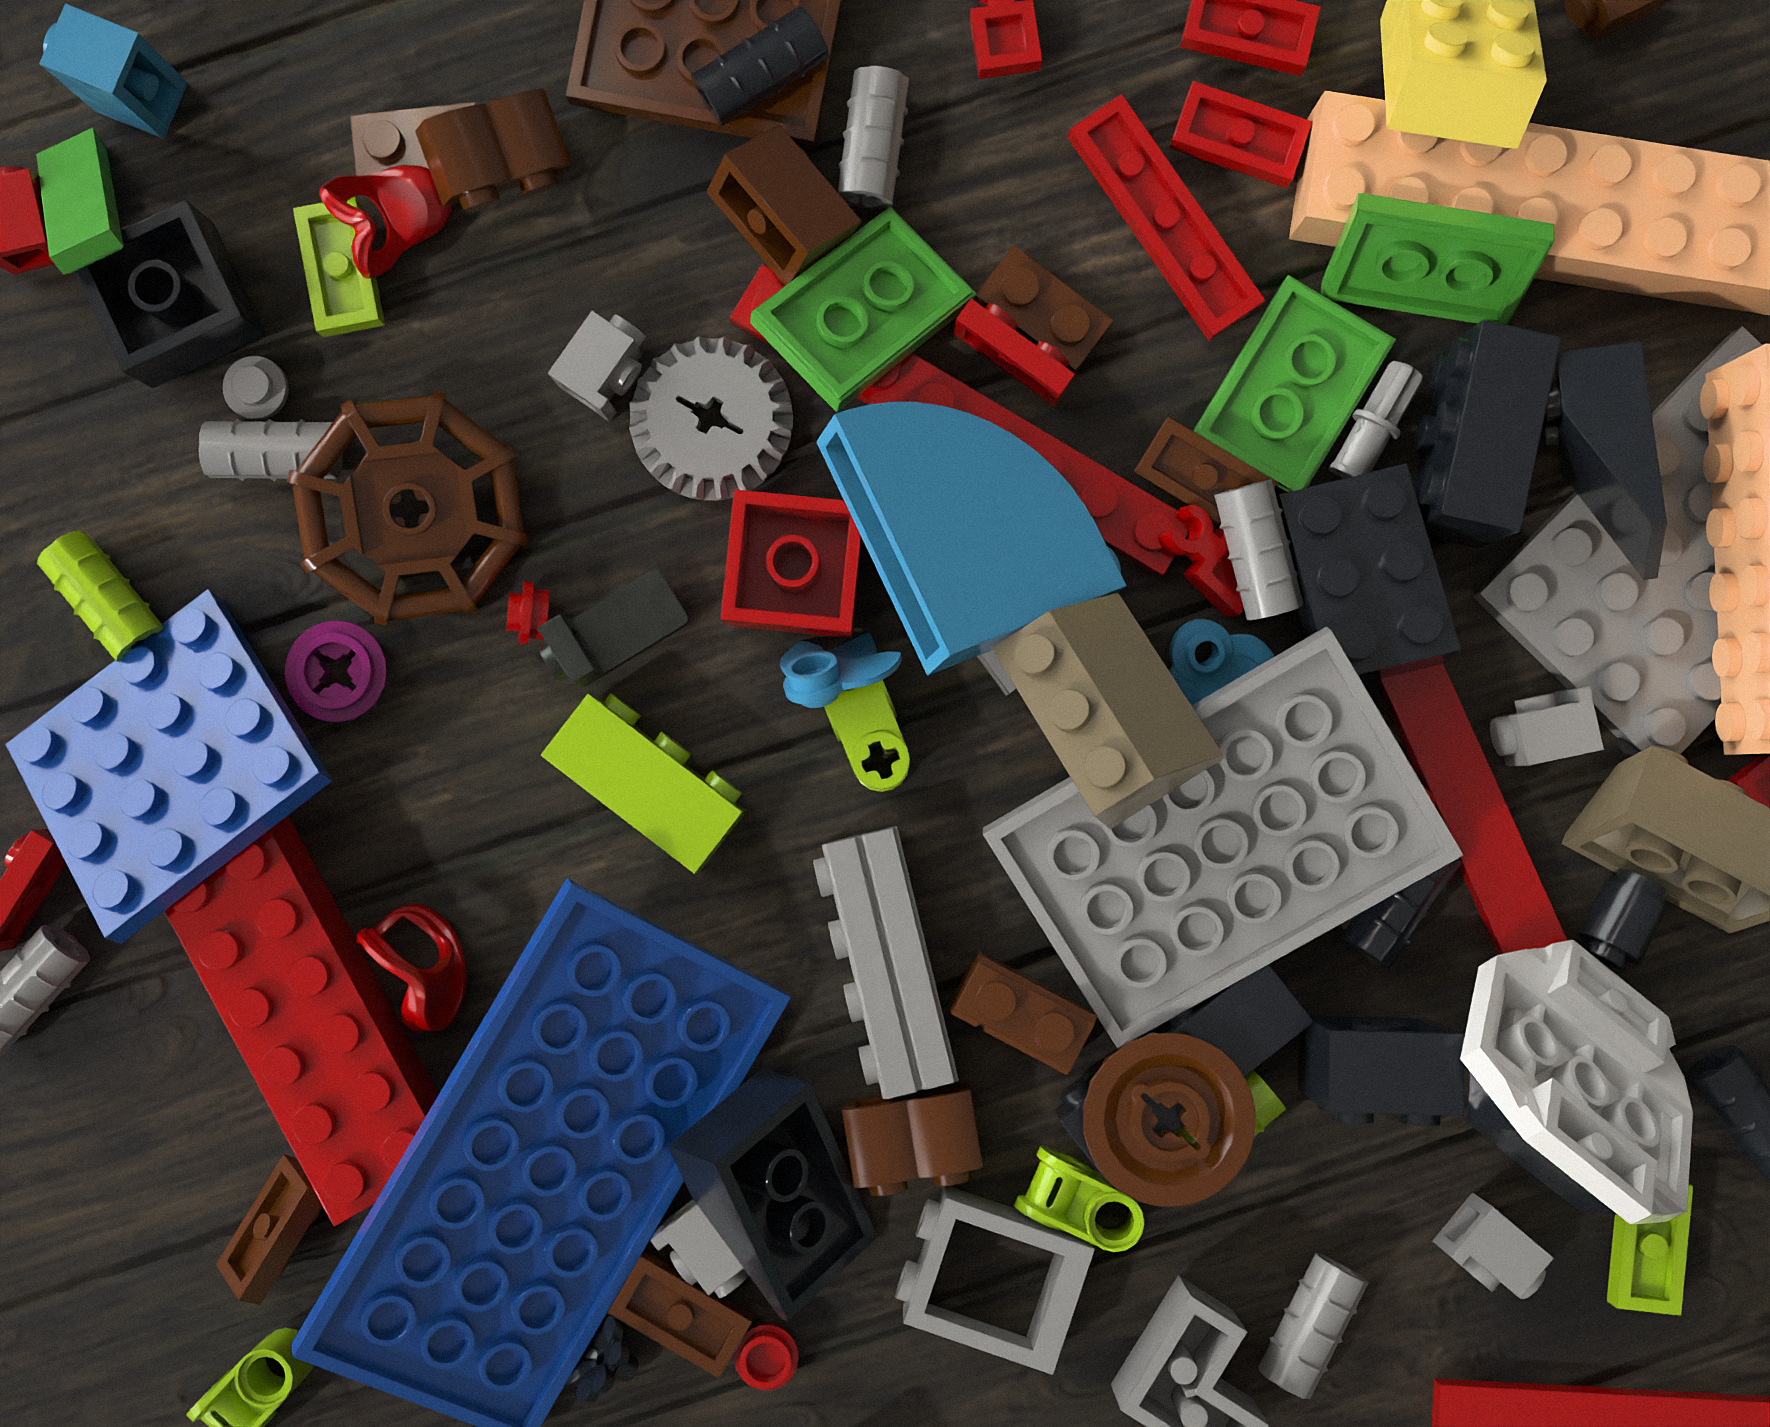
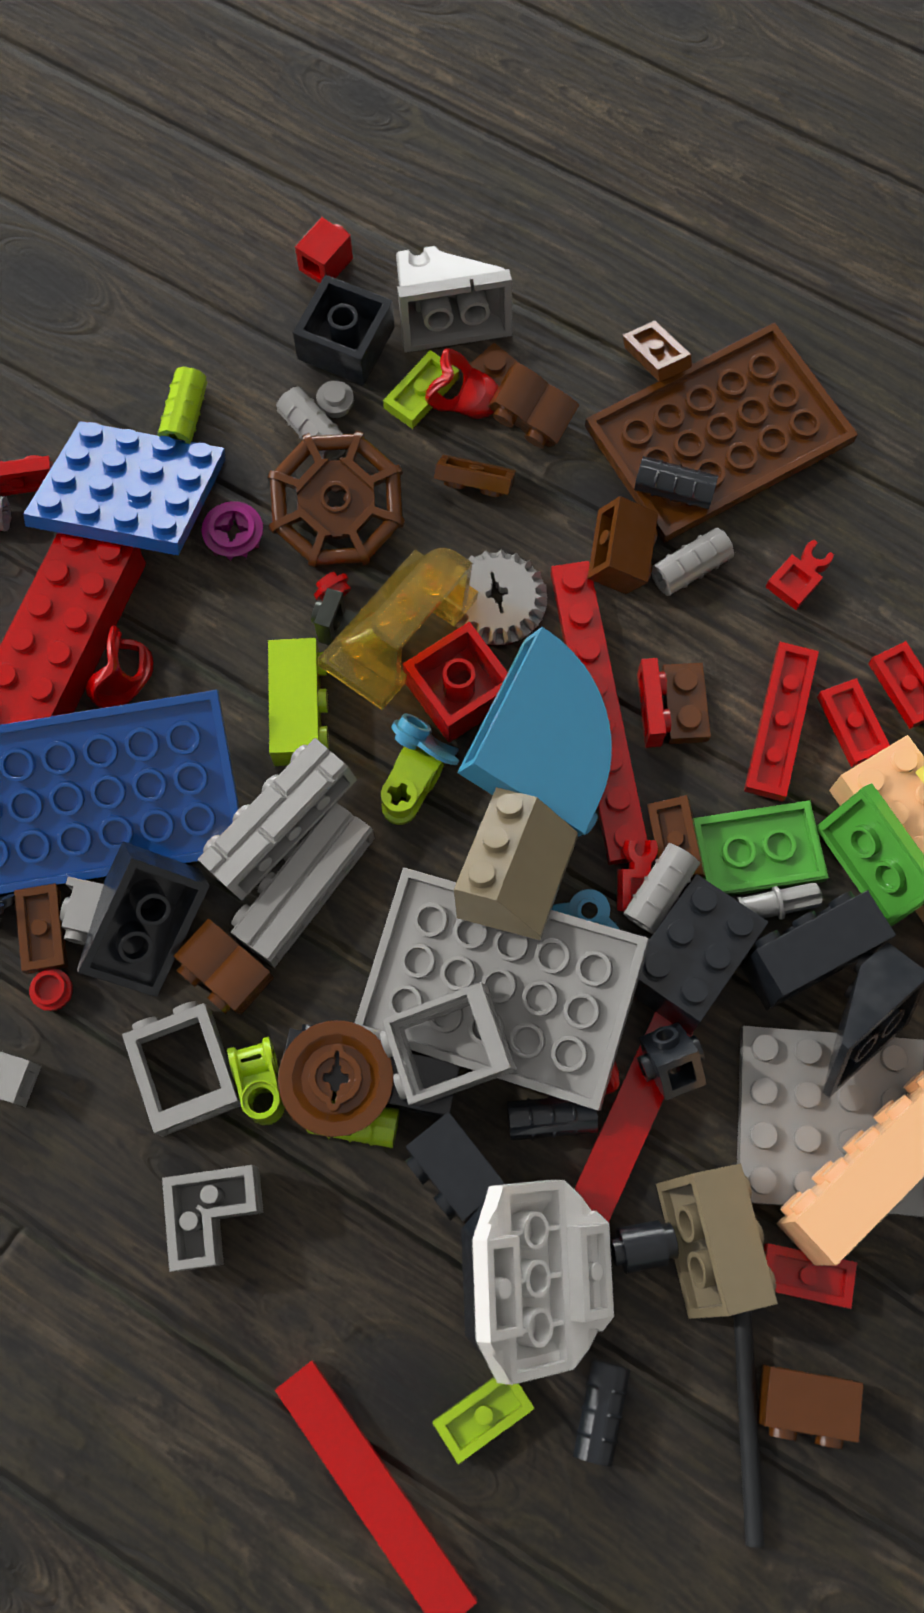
camera: 50 degrees right, 15 degrees down
bright green tile [36,128,124,275] -> none
dark azure brick [39,3,188,139] -> none
light grey brick [548,311,646,422] -> none
bright green tile [750,207,977,412] -> none
reddish brown brick [949,950,1097,1075] -> none
light grey axle [1258,1253,1369,1399] -> none
light grey brick [1432,1192,1554,1299] -> none
light grey brick [1490,686,1604,766] -> none
none -> light grey brick [198,738,357,900]
none -> clear yellow windscreen [318,548,478,710]
none -> light grey window [380,982,517,1107]
none -> light grey piece [396,246,512,353]
none -> reddish brown plate [434,454,516,497]
none -> black brick [637,1022,707,1100]

